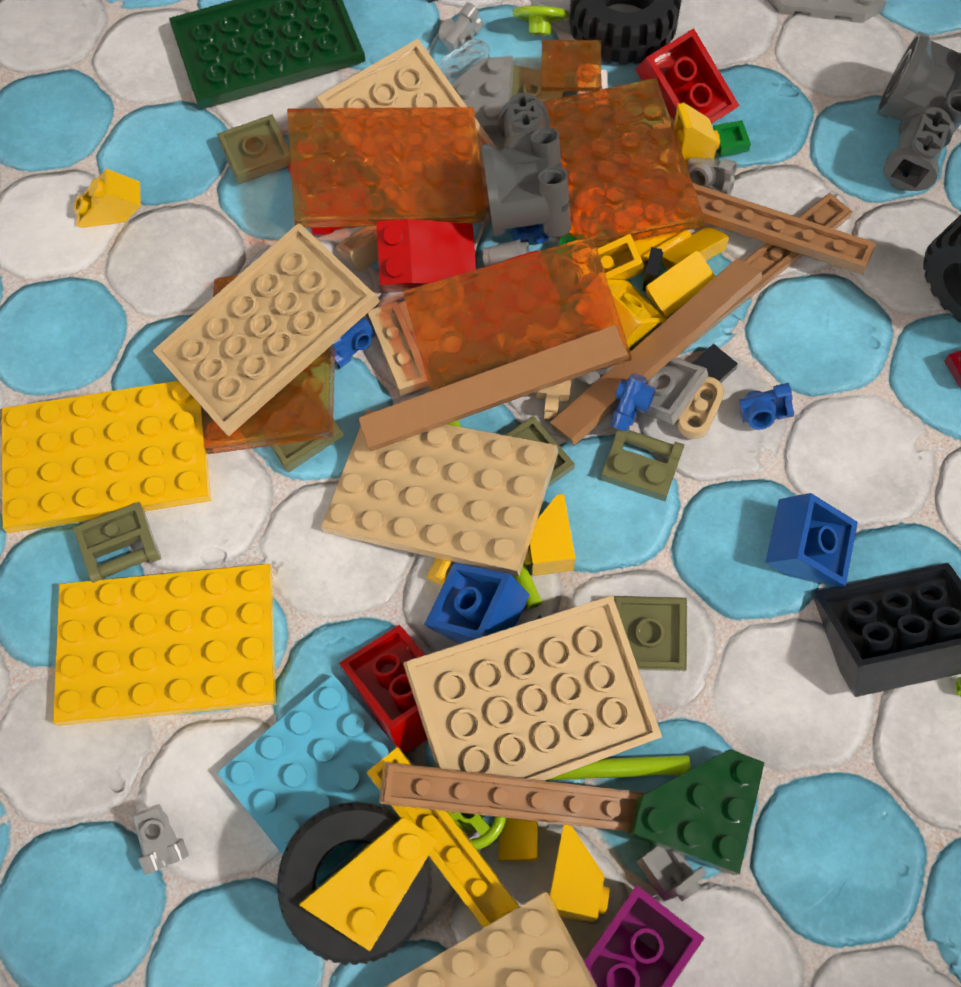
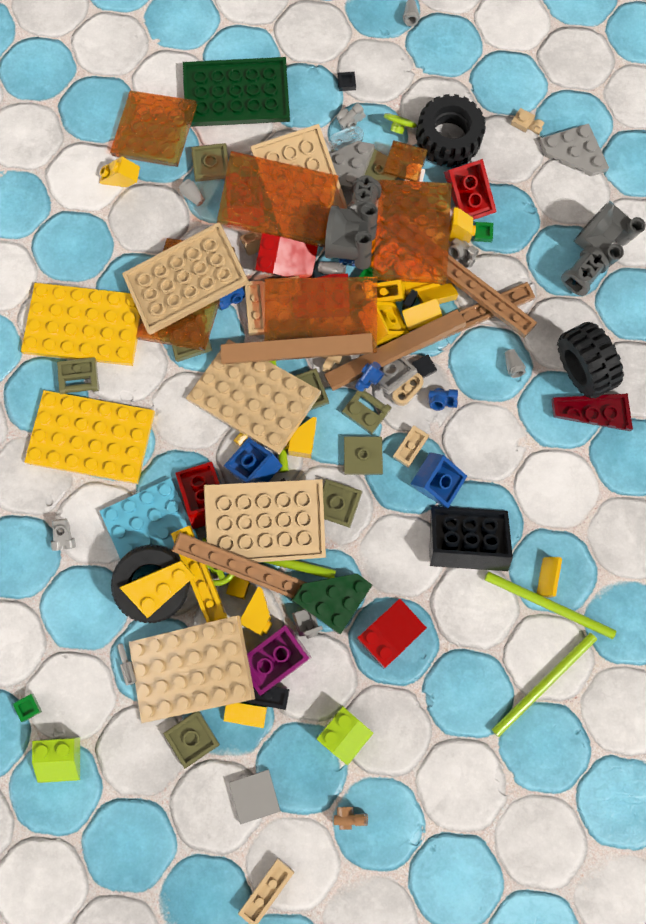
camera: 10 degrees right, 10 degrees up
none -> clear orange plate [110,90,197,167]
none -> light grey cone [179,179,205,207]
none -> olive plate [344,437,383,475]
none -> red slope [356,599,427,669]
none -> tan plate [393,425,430,468]
none -> light grey cone [504,349,526,378]

